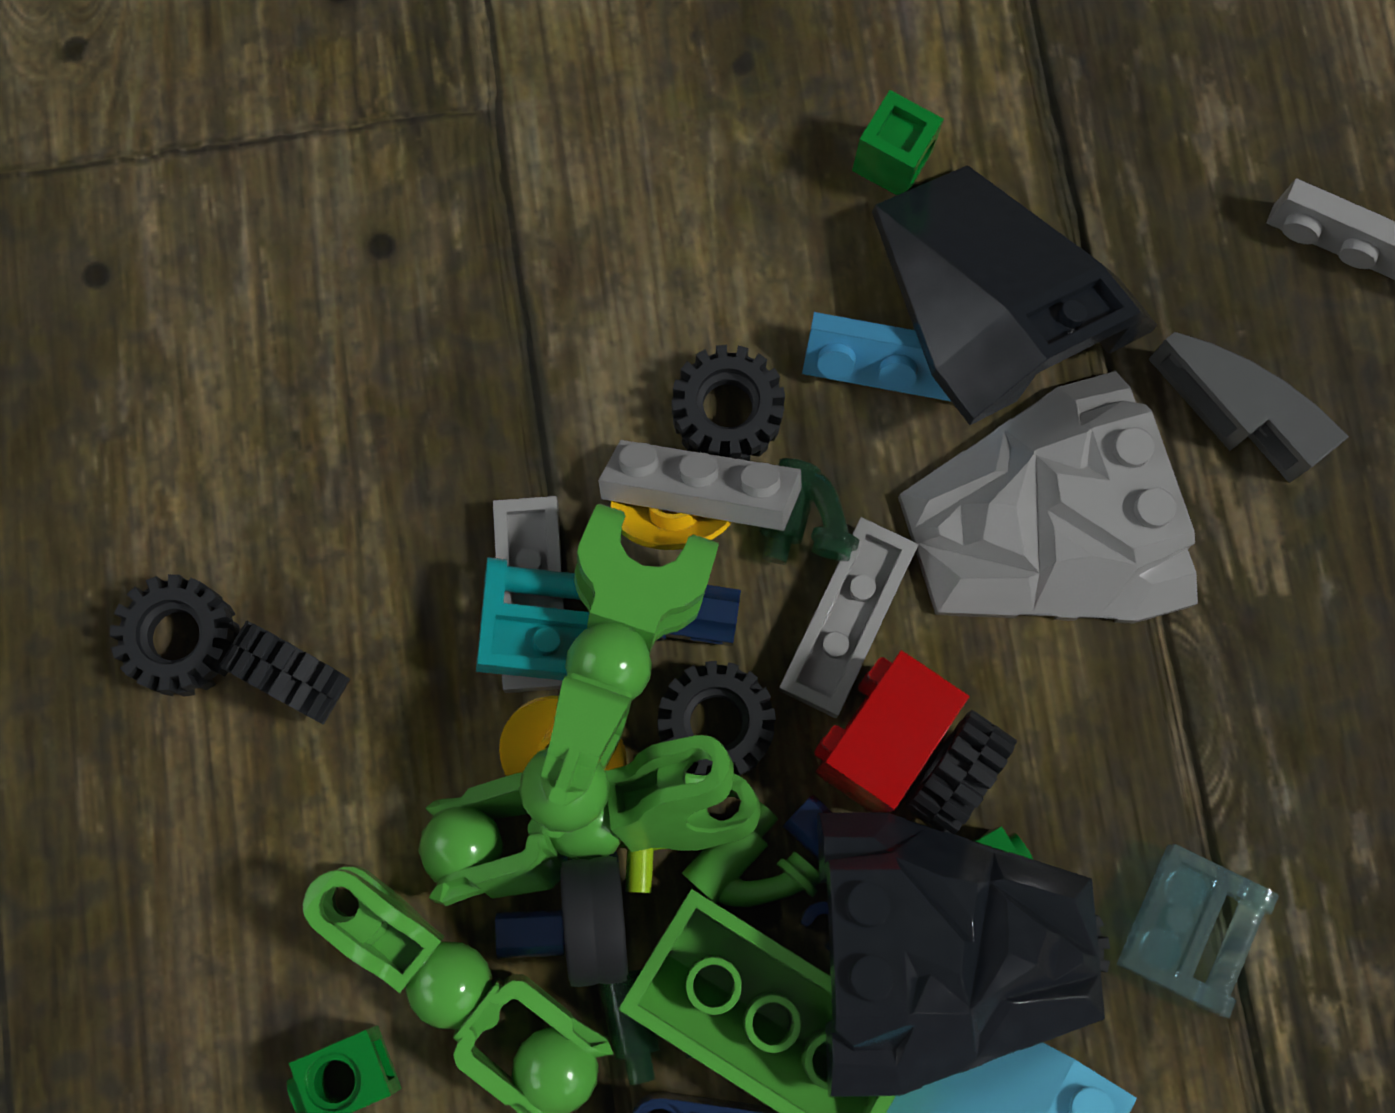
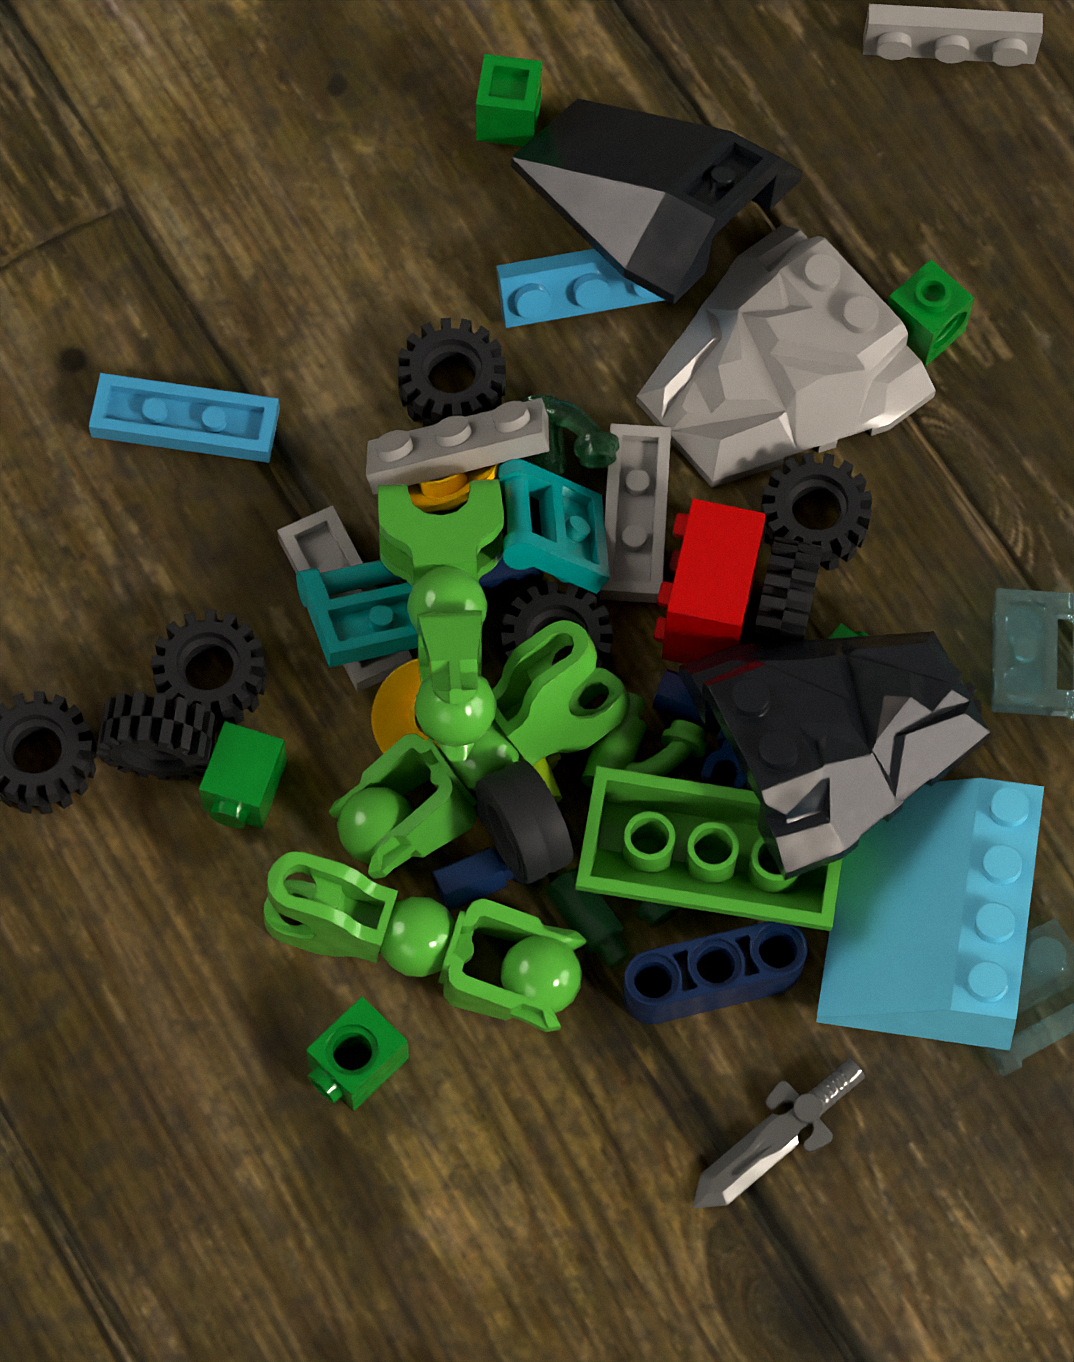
camera: 20 degrees left, 10 degrees down
dark grey slope [1149,332,1349,483] -> none
none -> dark azure plate [89,373,280,463]
none -> black tyre [151,609,267,731]
none -> green brick [199,721,288,829]
none -> teal plate [497,459,610,594]
none -> black tyre [760,452,872,571]
none -> green brick [887,259,974,367]

